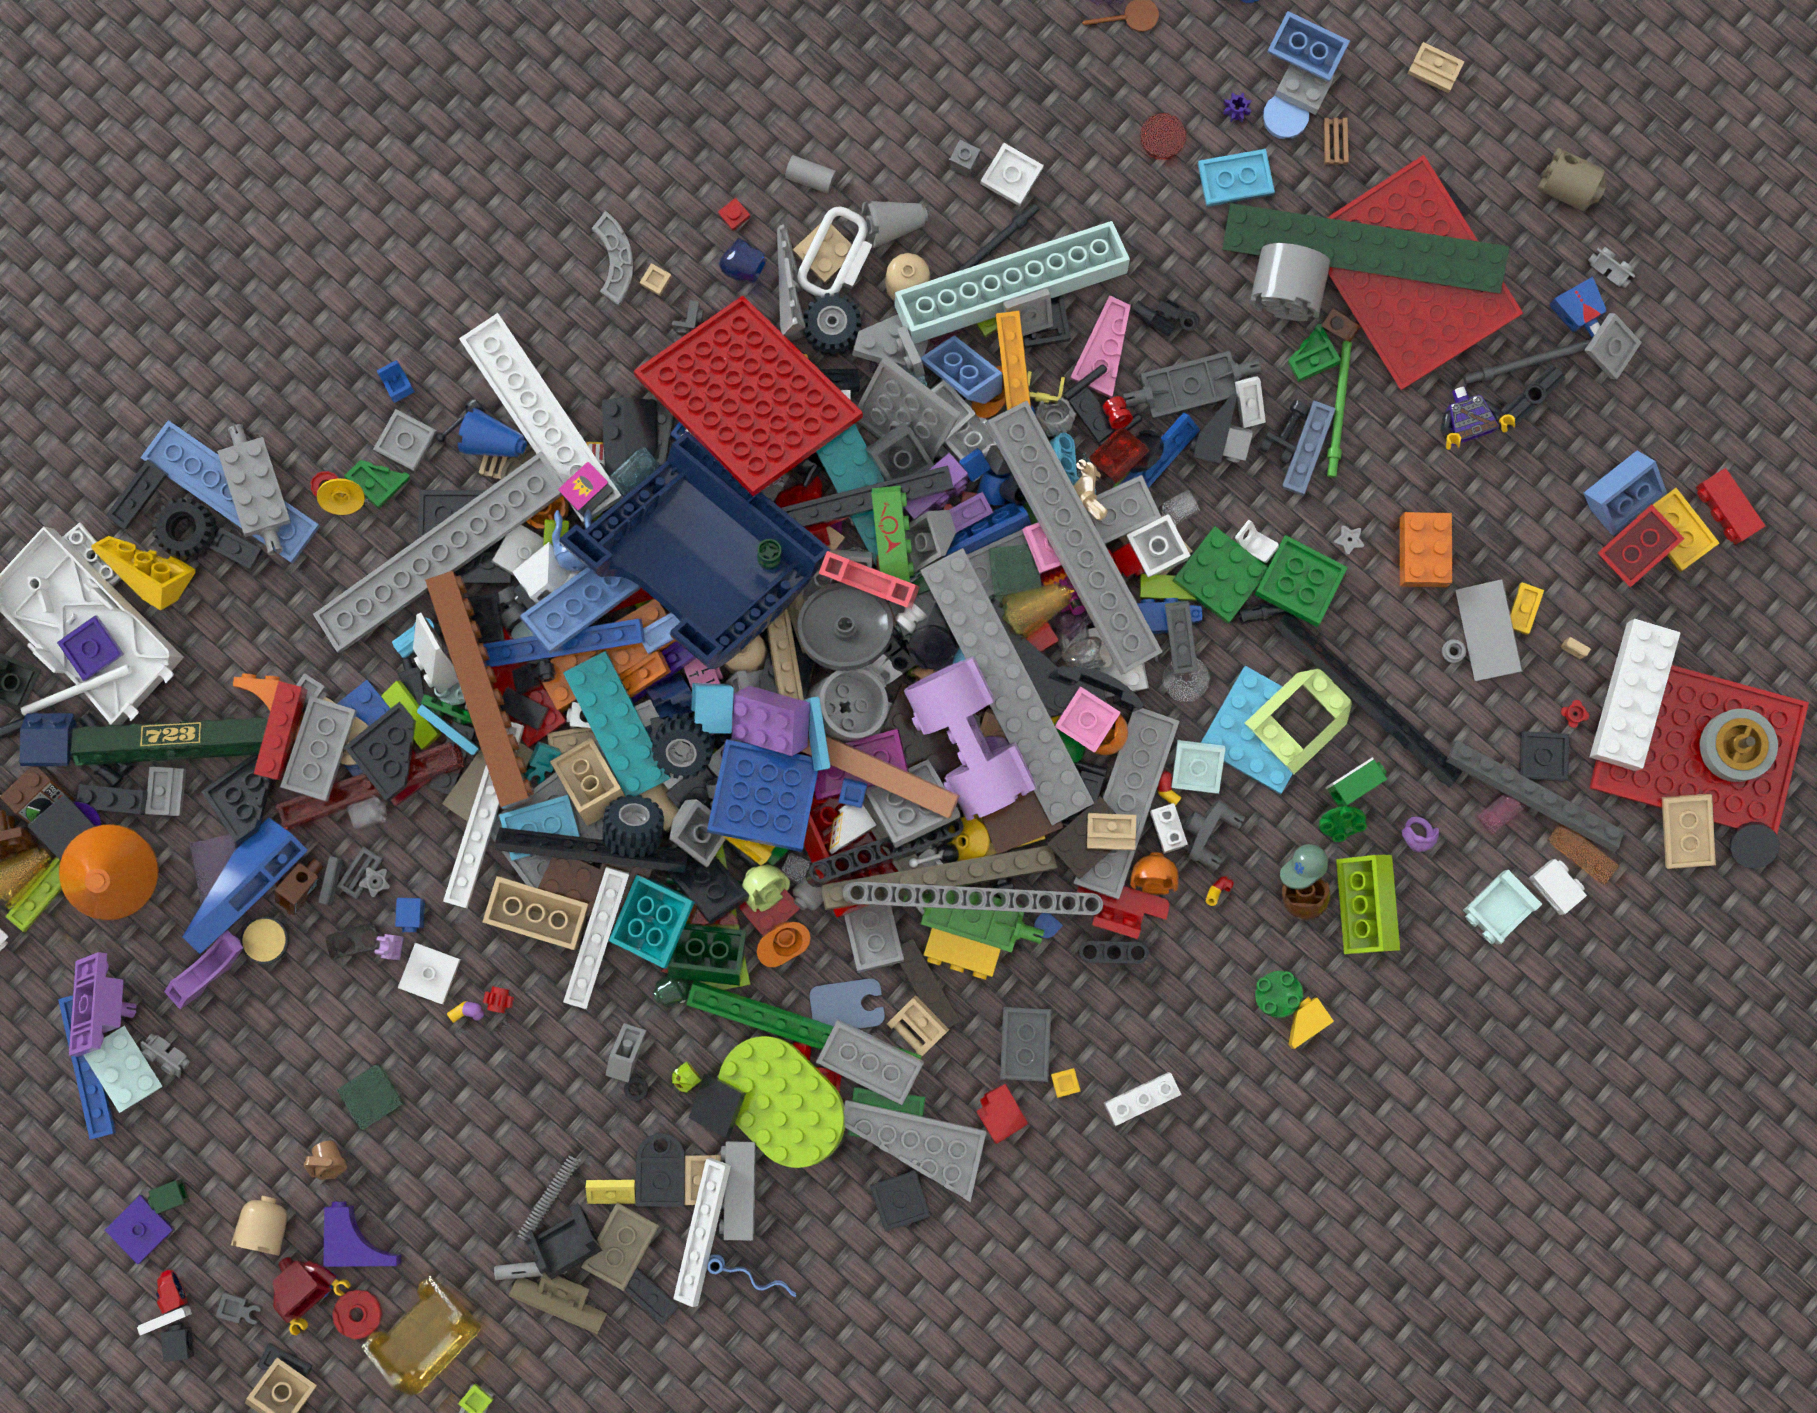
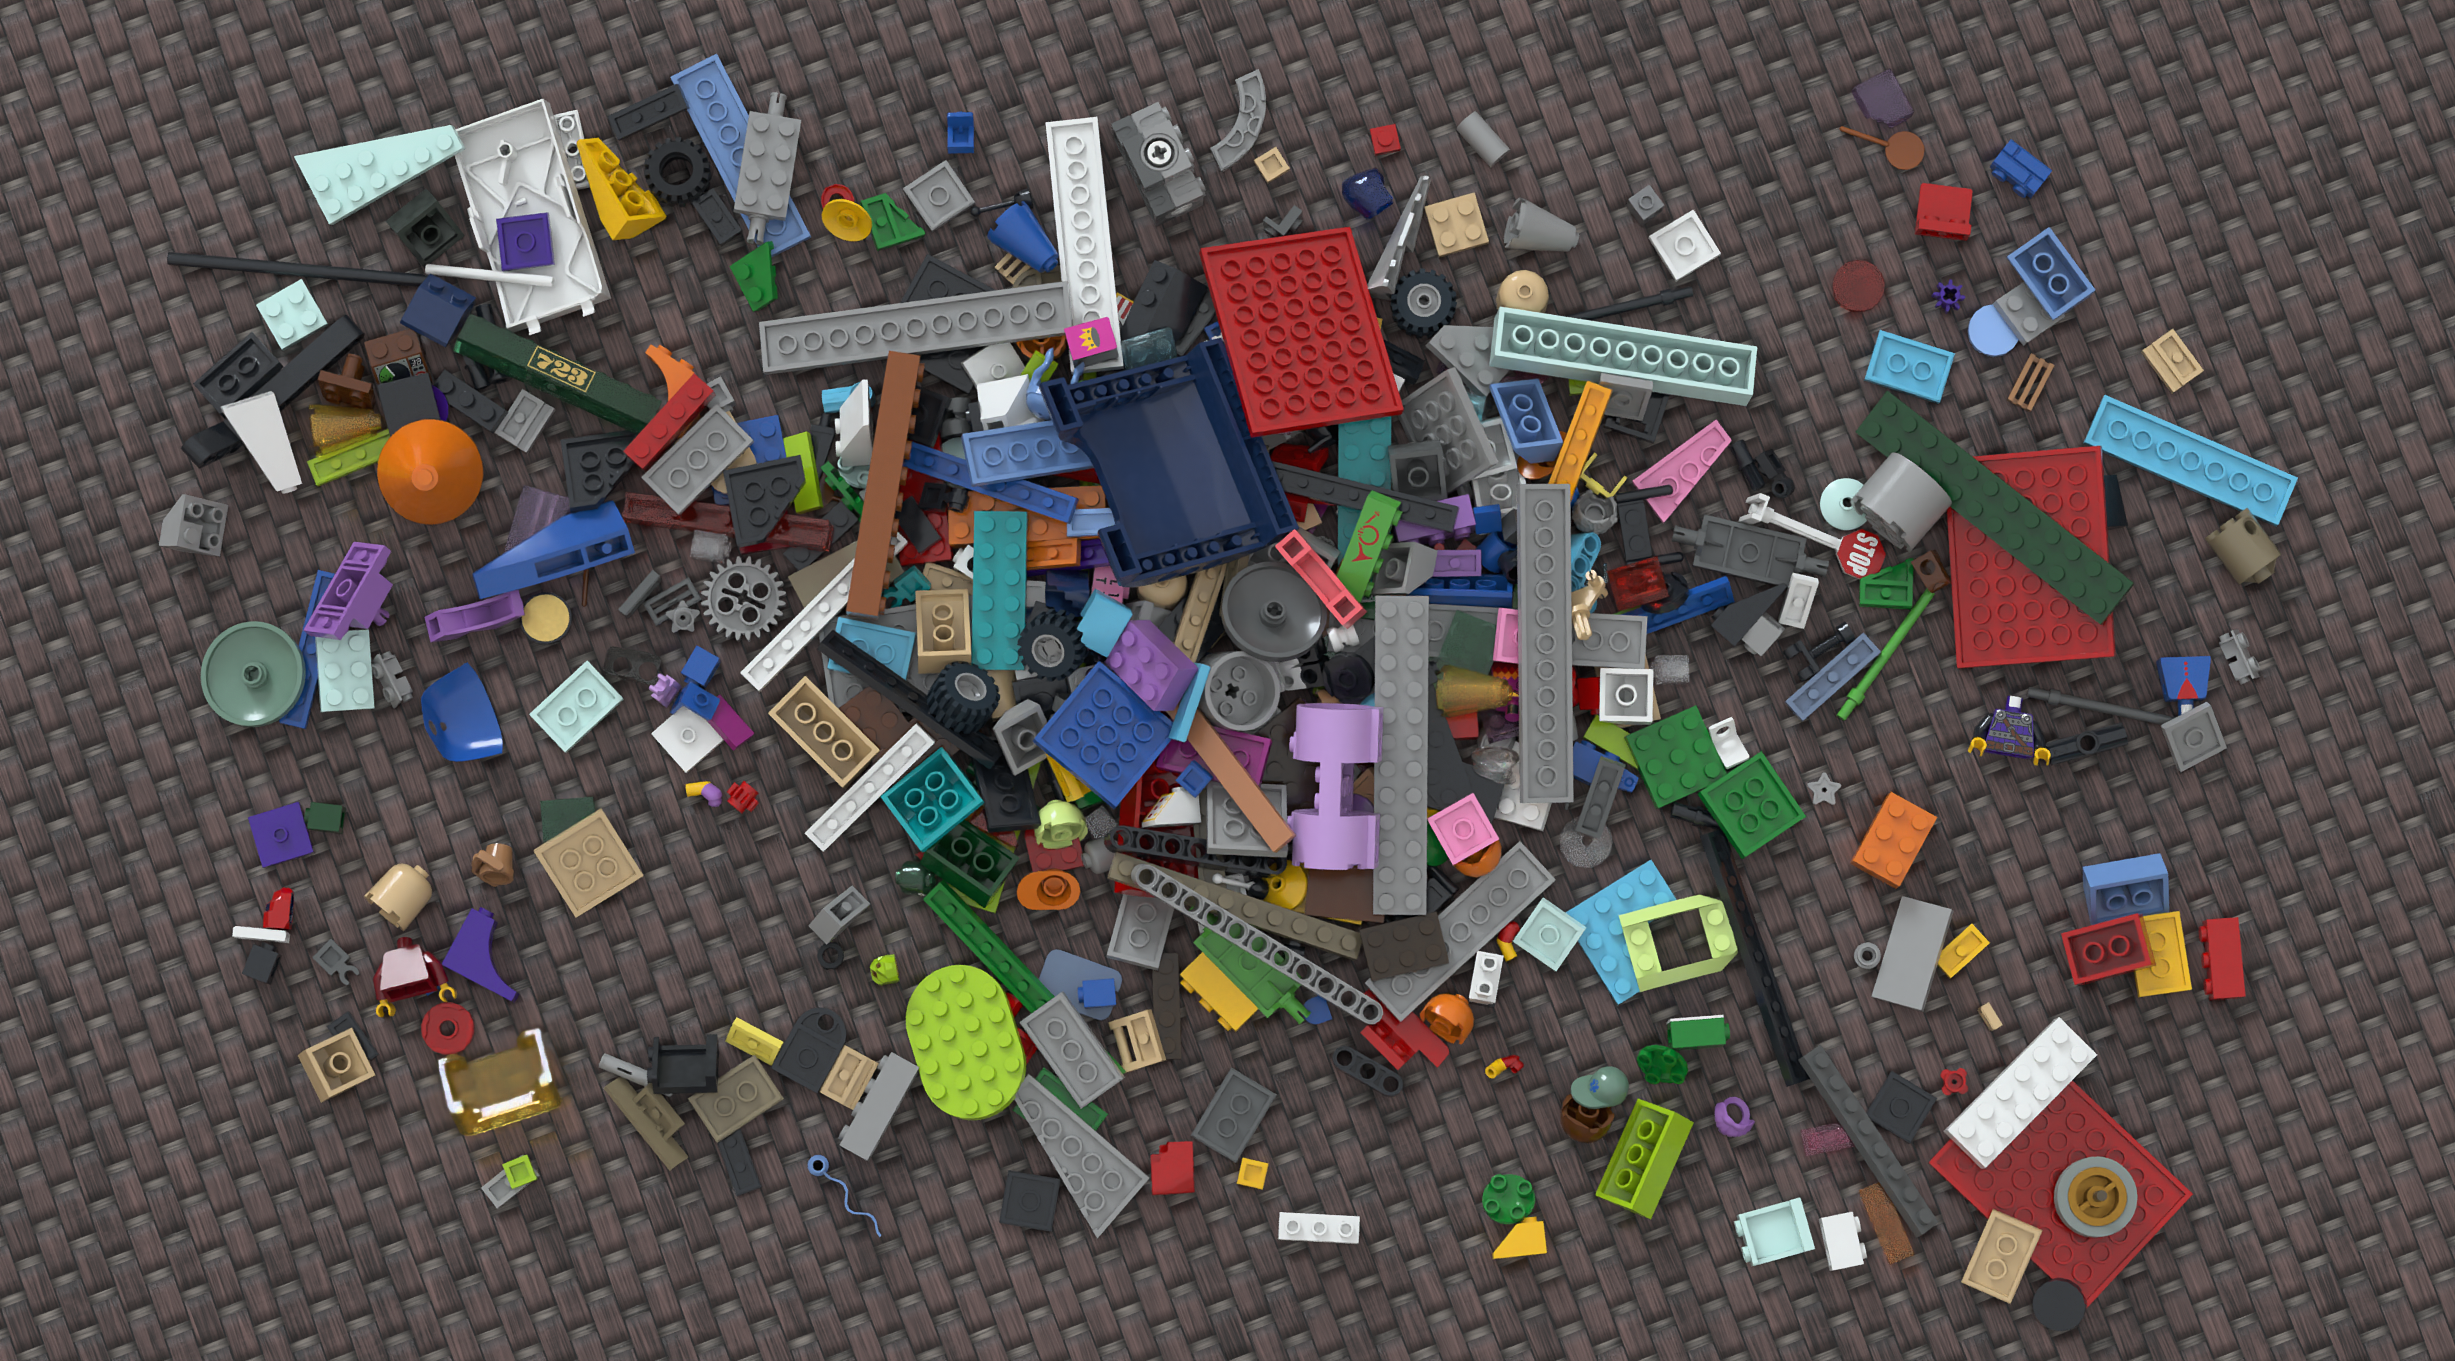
camera: 25 degrees right, 0 degrees up
reddish brown torso [275,858,323,915] -> none
medium azure tile [417,704,480,755] -> none
light grey piece [518,1155,581,1241] -> none
white plate [673,1158,731,1307] -> none
black tile [688,1073,746,1138] -> none
dark green wheel [757,539,781,570] -> none
white bar [797,207,872,298] -> none
light grey plate [895,326,925,378] -> none
black slope [1049,667,1143,712] -> none
tan plate [1087,813,1136,851] -> none
red wheel [1103,396,1133,429] -> none
dark grey connector [1184,800,1245,871] -> none
none -> sand green dish [201,621,306,727]
none -> blue piece [421,662,503,762]
none -> light aqua plate [529,661,624,753]
none -> tan plate [533,808,644,917]
none -> blue bracket [670,682,720,721]
none -> light grey gear [701,556,787,642]
none -> magenta tile [706,695,755,751]
none -> green wing [729,241,778,312]
none -> blue brick [1078,978,1116,1009]
none -> piece [1111,102,1206,227]
none -> white piece [1738,493,1886,580]
none -> light aqua dish [1820,478,1867,530]
none -> red bracket [1915,183,1973,241]
none -> medium azure plate [2083,395,2298,527]

